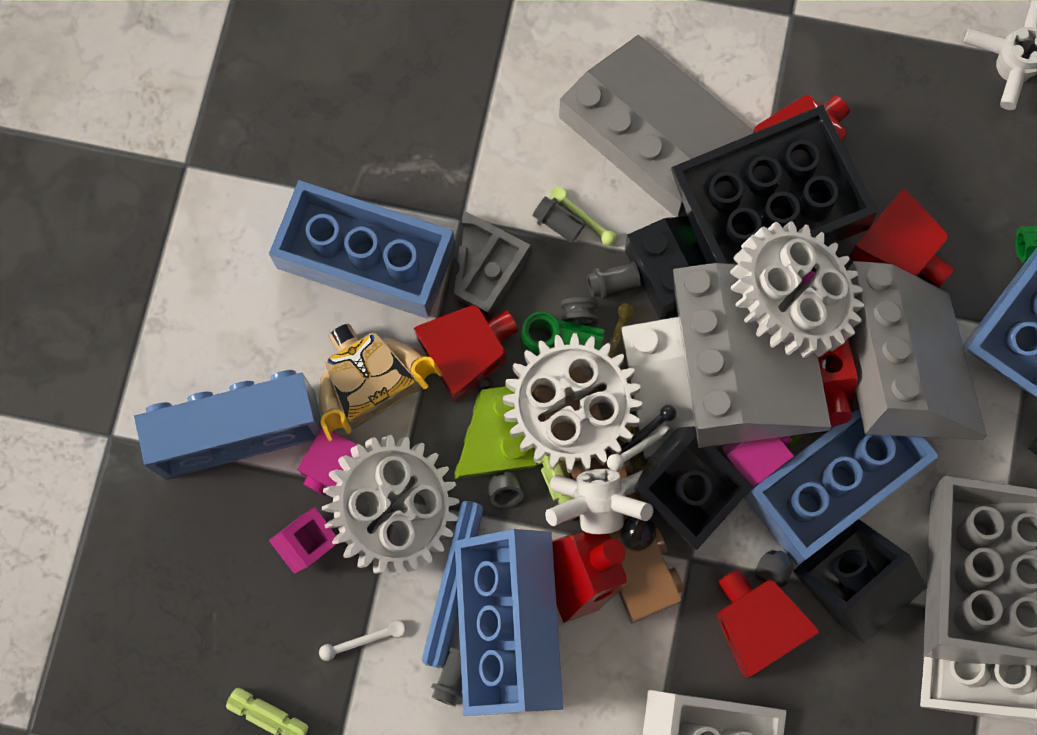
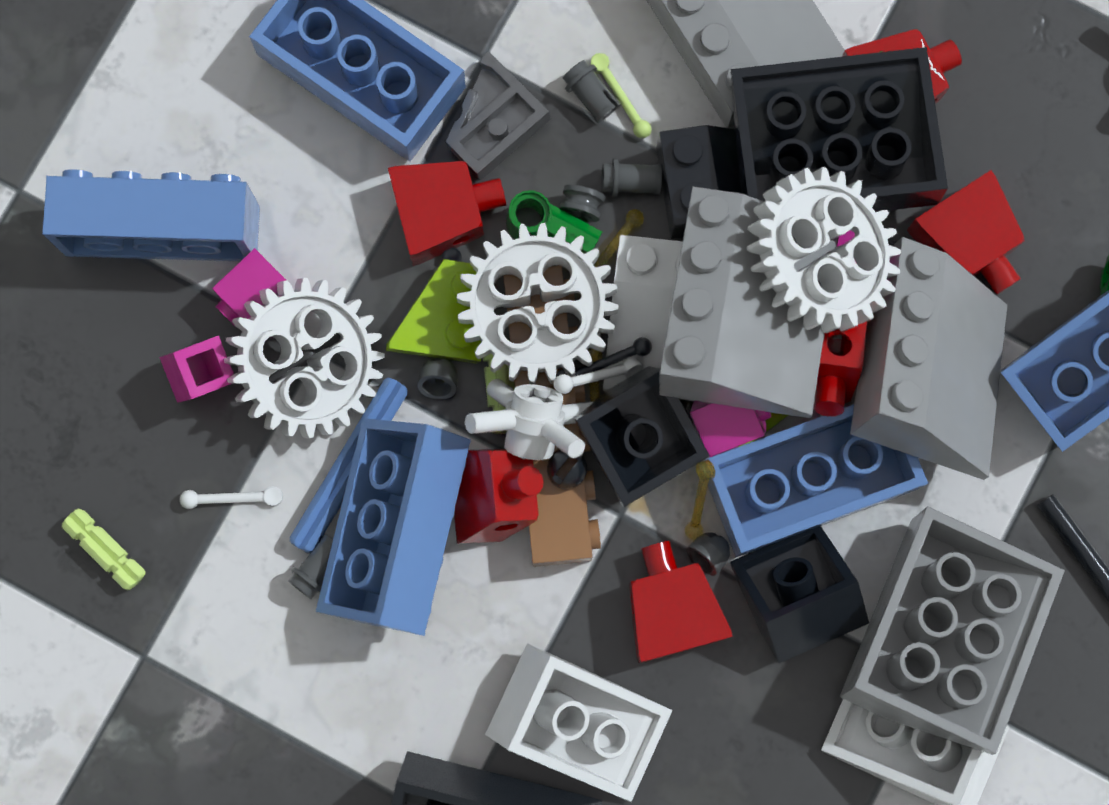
camera: 10 degrees right, 5 degrees up
torso [319,323,443,441] -> none
none -> clear yellow hinge [685,460,715,540]

